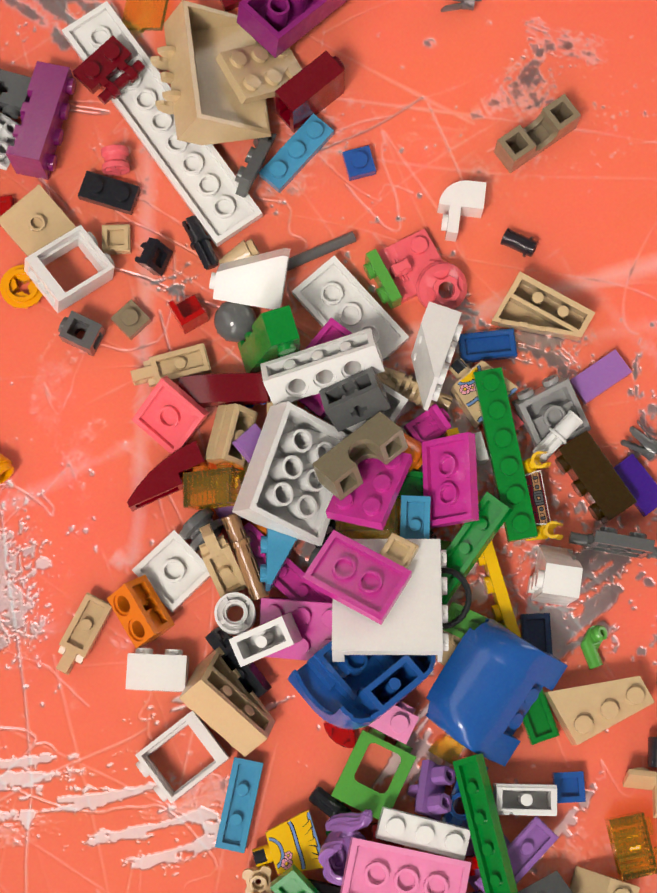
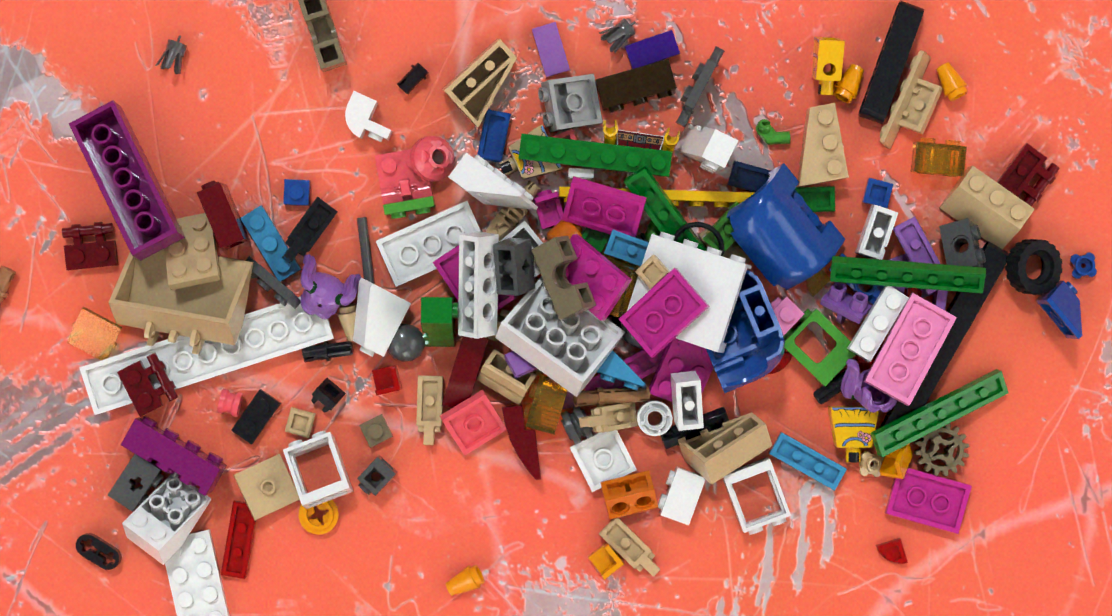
camera: 65 degrees left, 10 degrees up
white axle [533,410,583,462] -> none
none -> black hinge [282,197,338,263]
none -> medium lavender hair [300,254,361,320]
none -> light orange panel [588,542,624,580]

